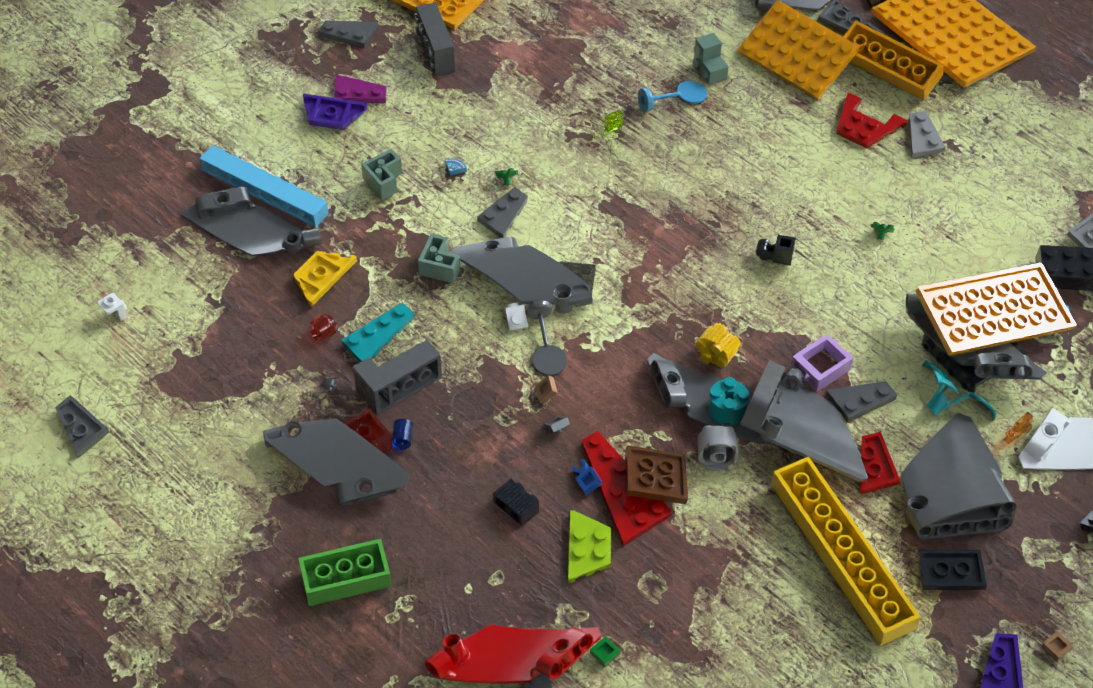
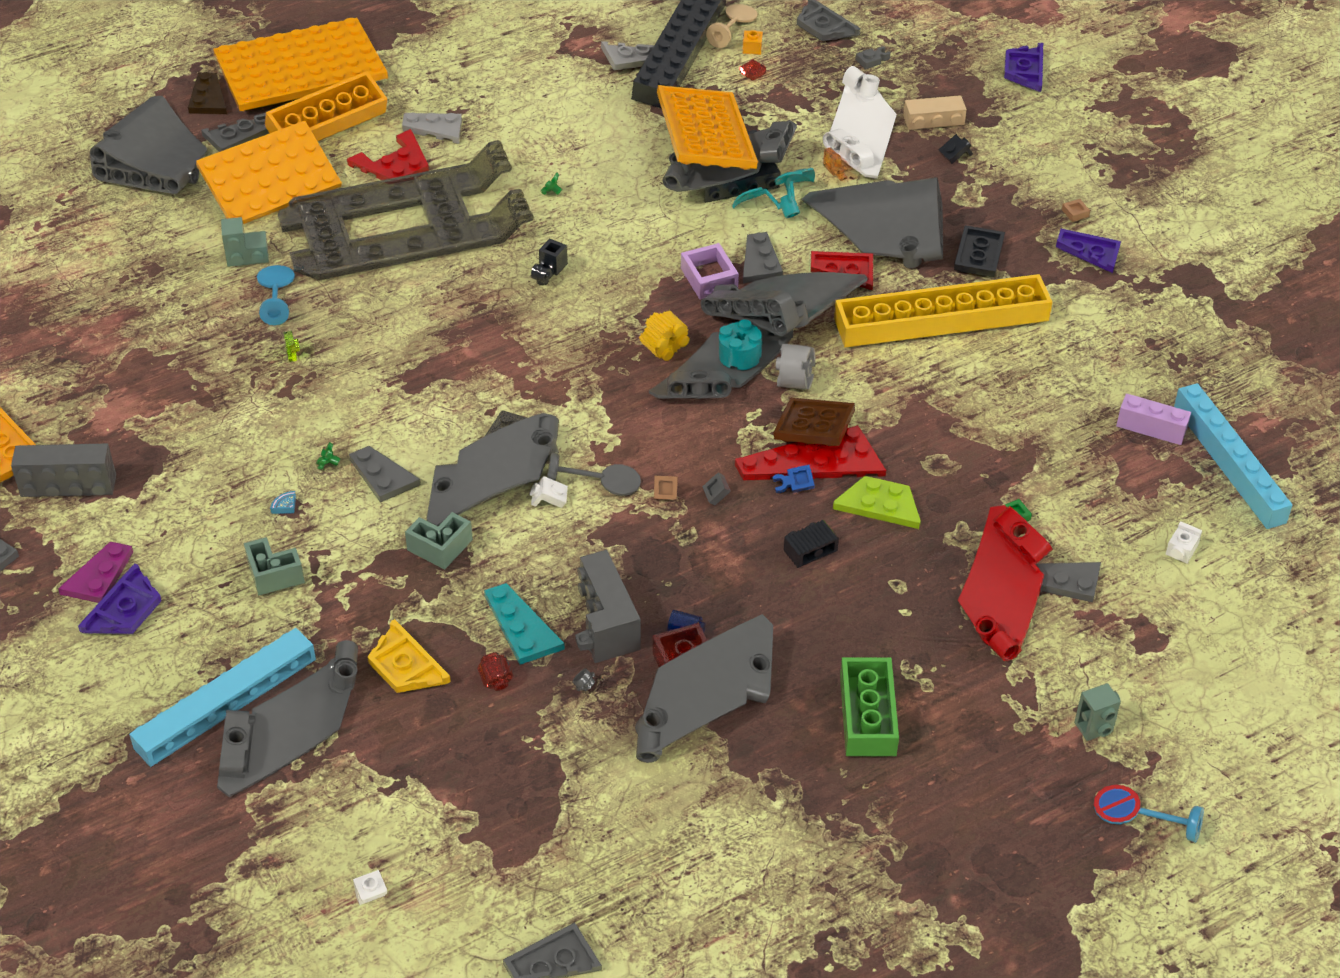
camera: 75 degrees left, 5 degrees down
none -> clear smoke bracket [278,140,534,280]

